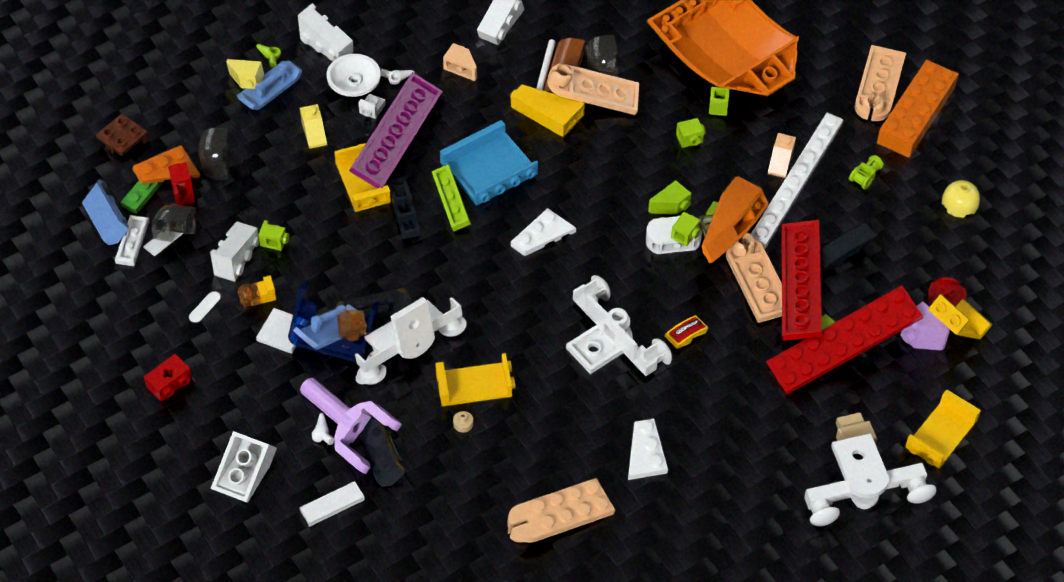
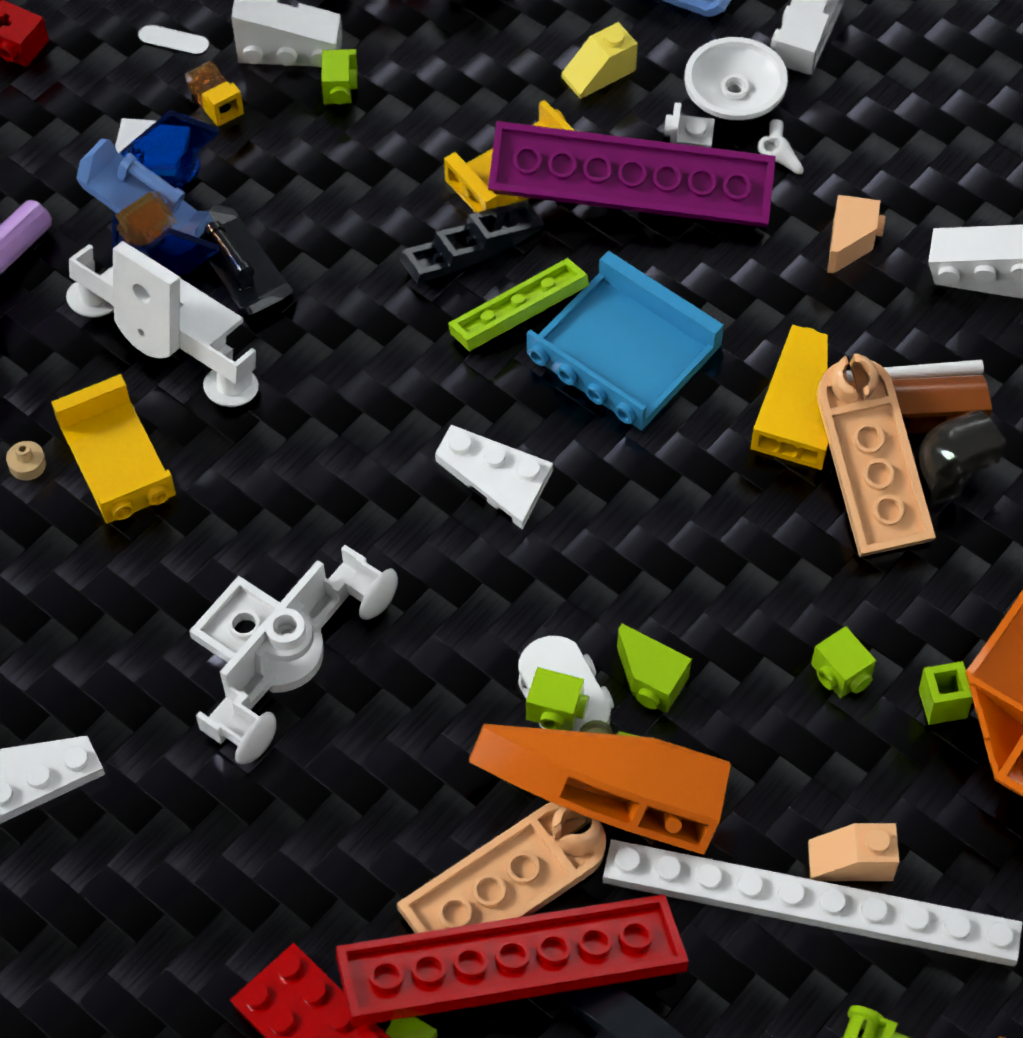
camera: 75 degrees right, 5 degrees up
slope [665,315,708,349] -> none

